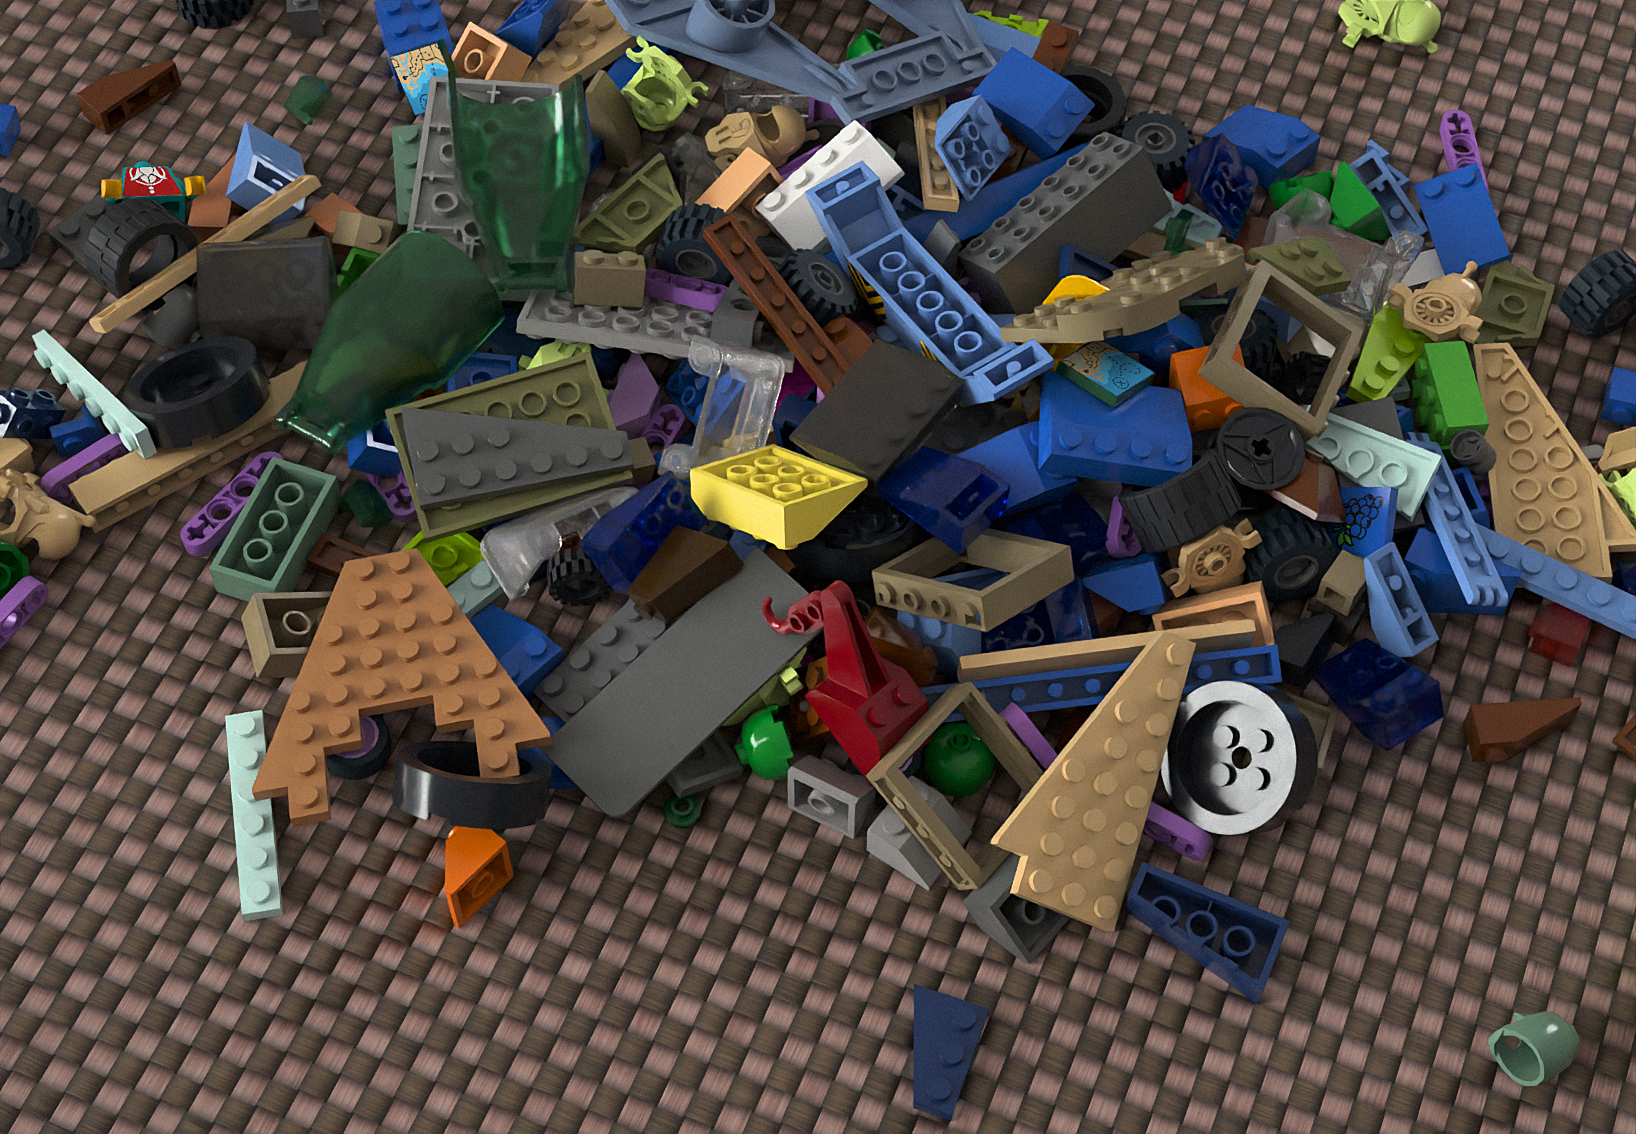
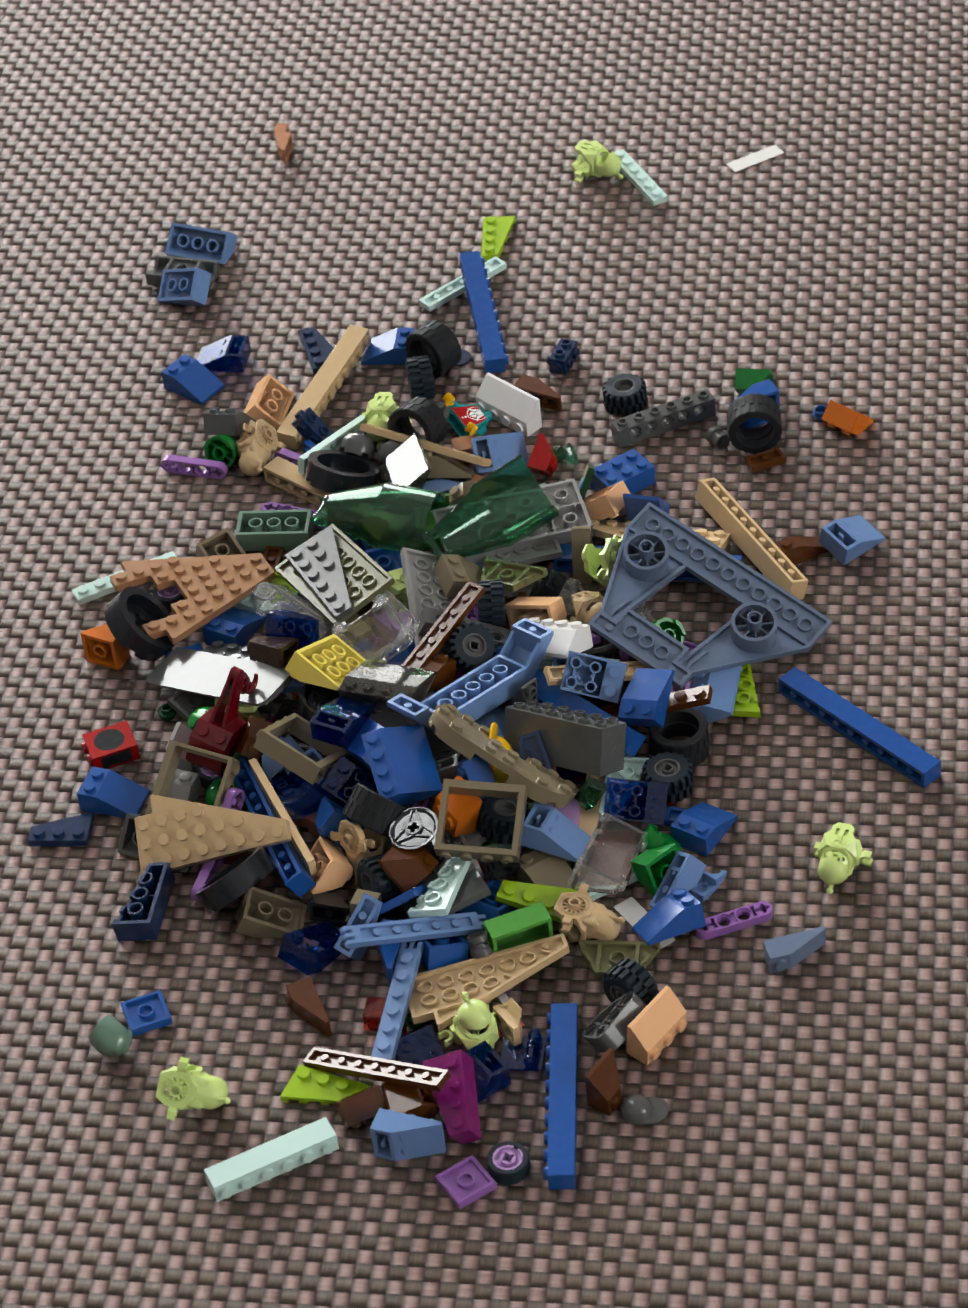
camera: 80 degrees right, 15 degrees down
tile [1056,340,1156,407] -> none
olive wing [1245,237,1353,297] -> none
none -> blue slope [77,767,150,818]
none -> brick [81,720,140,769]
none -> blue tile [120,990,173,1037]
none -> dark grey cylinder [339,430,375,460]
none -> yellowish green helmet [362,392,412,451]
none -> white slope [475,372,542,437]
none -> red slope [527,433,558,477]
none -> dark blue brick [547,338,580,375]
none -> sand blue slope [763,926,826,973]

